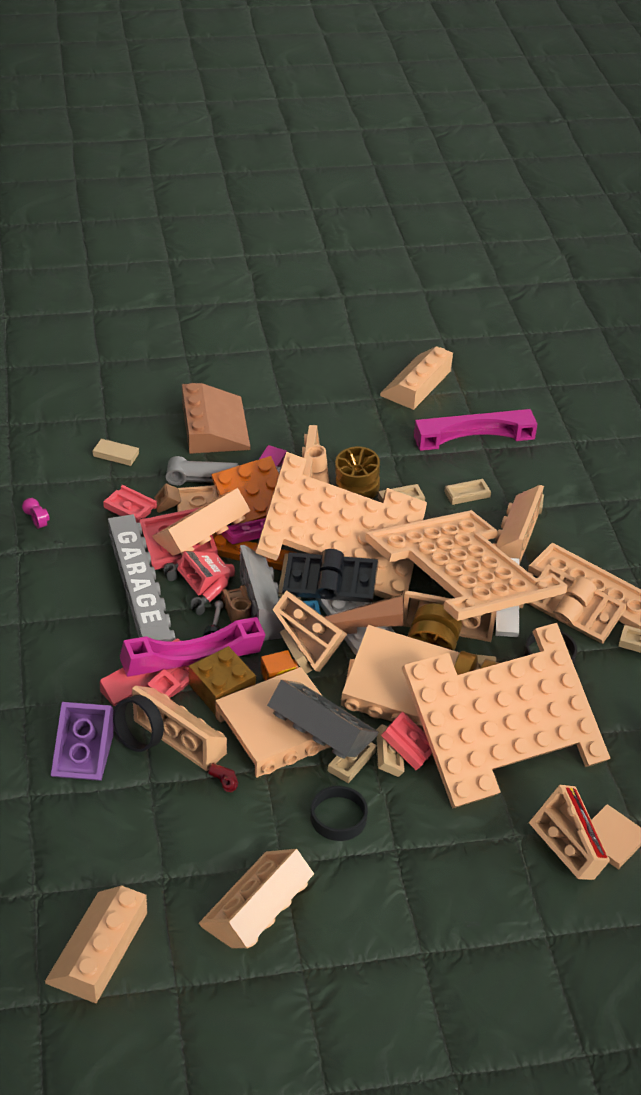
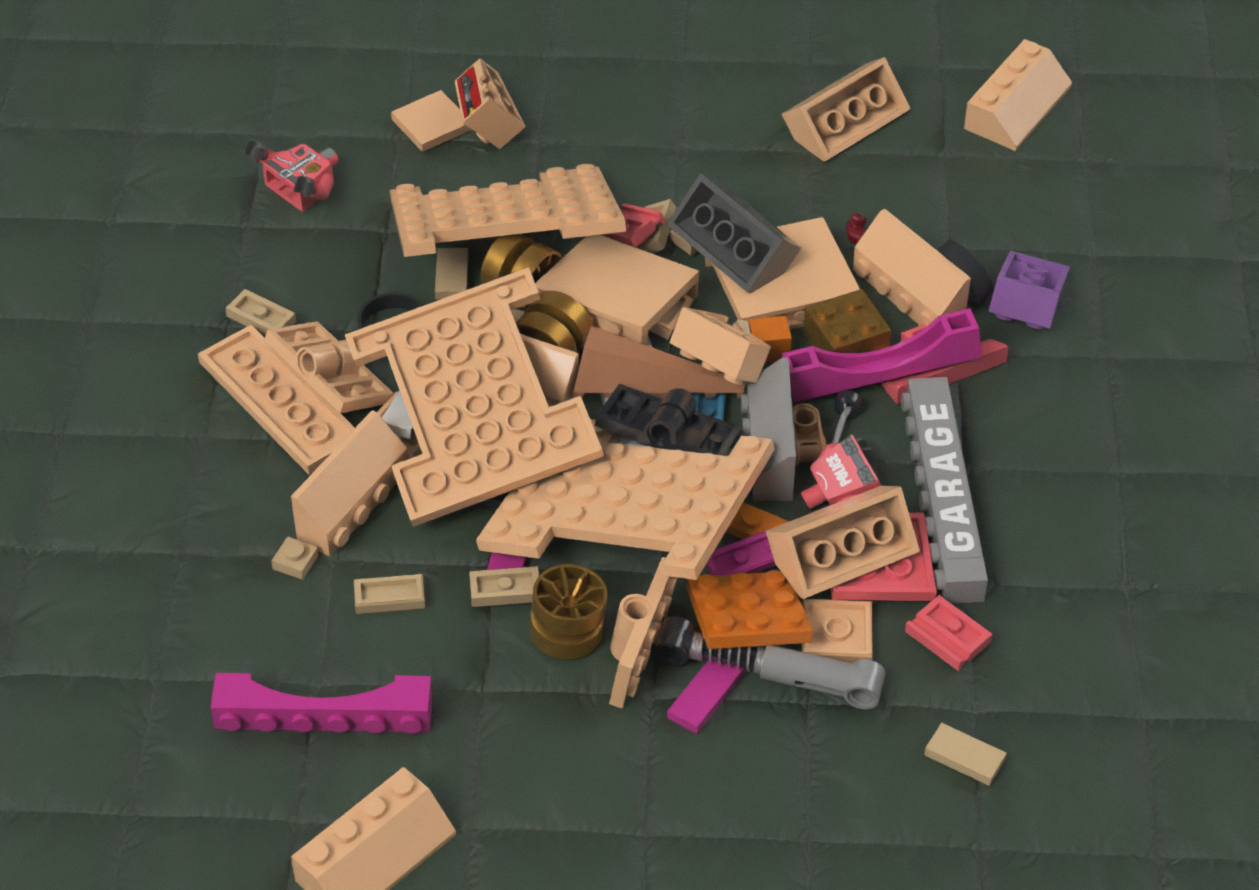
camera: 165 degrees left, 5 degrees up
dark pink plate [22,498,49,529] -> none
medium nougat slope [154,484,181,513] -> none
nougat slope [182,383,250,454] -> none
black tyre [311,786,368,841] -> none

